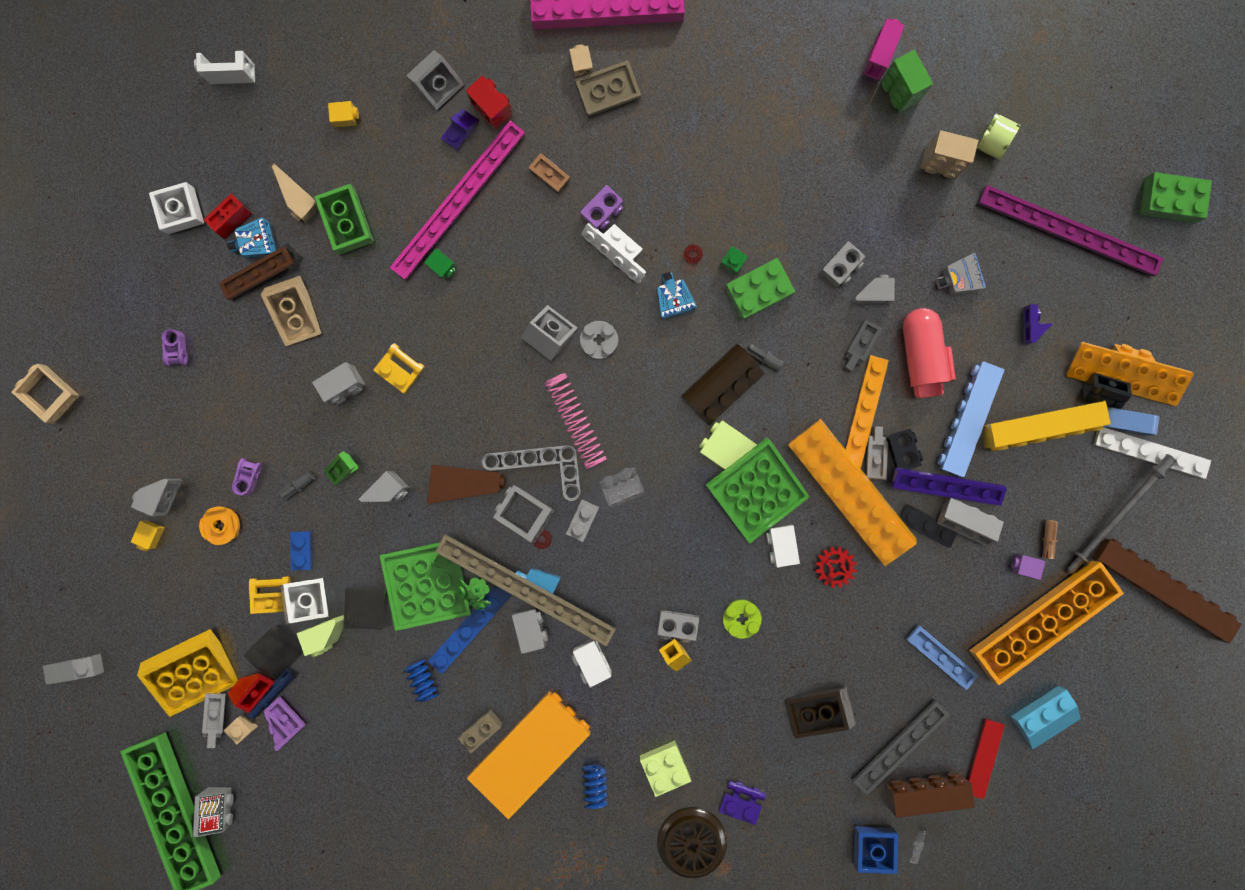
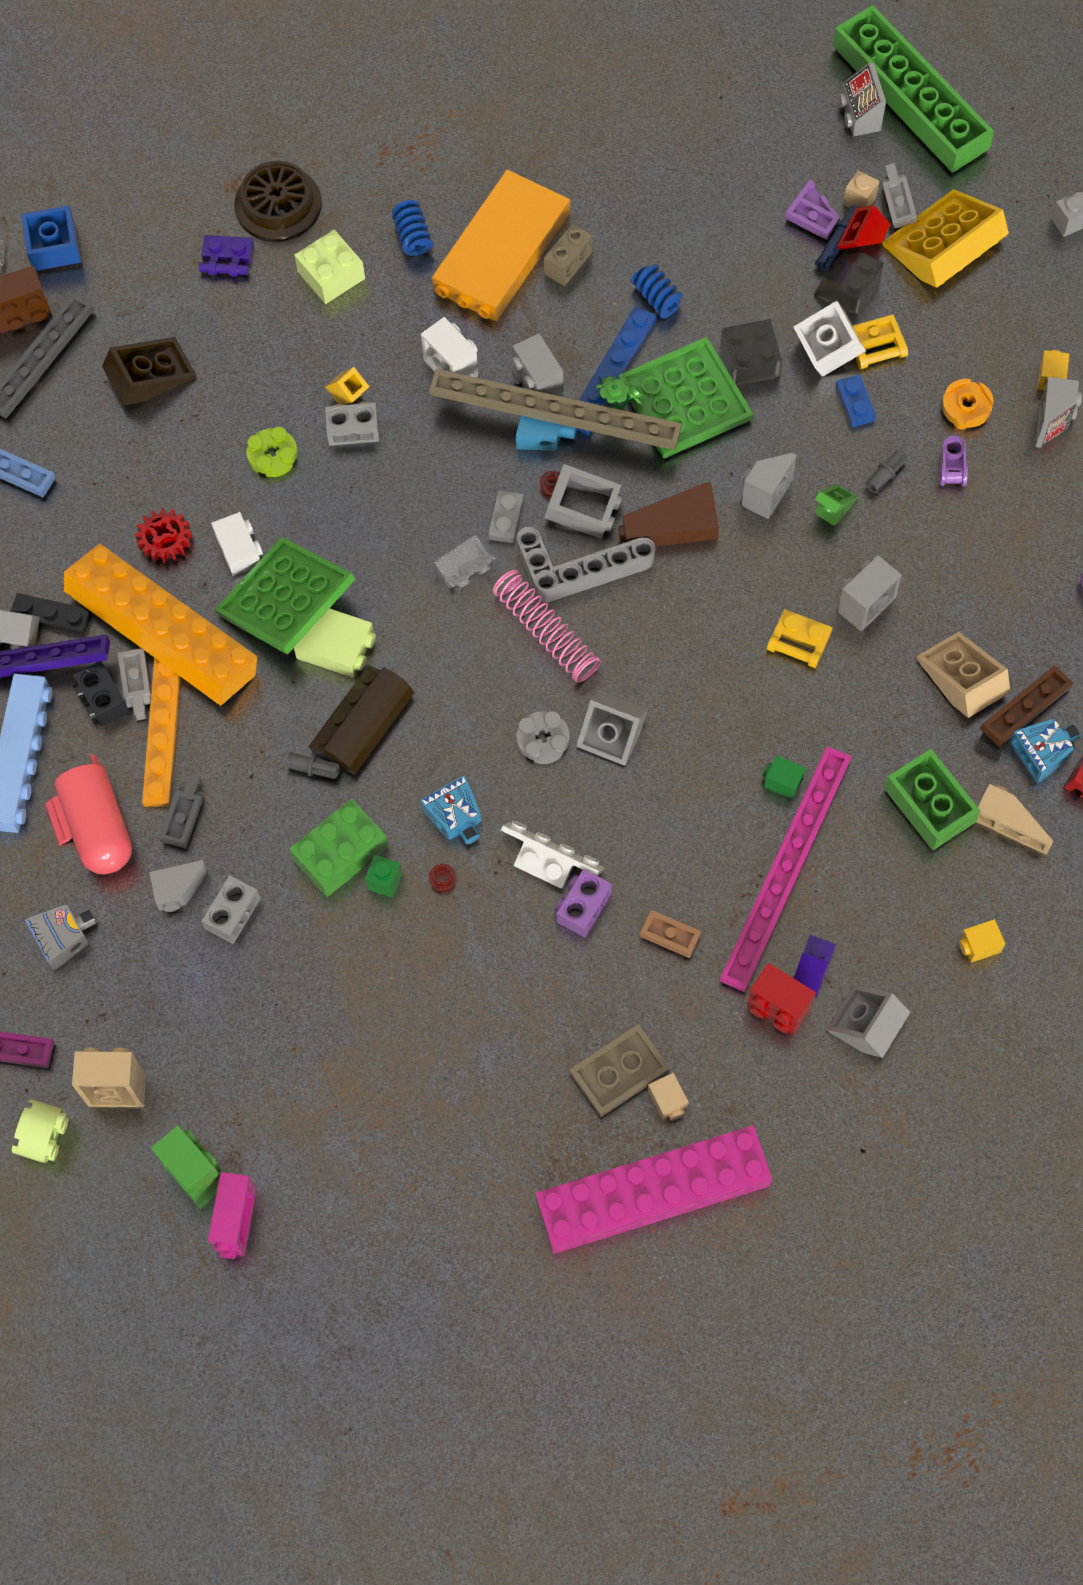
camera: 170 degrees right, 20 degrees down
yellowish green slope [297,613,349,657] -> none

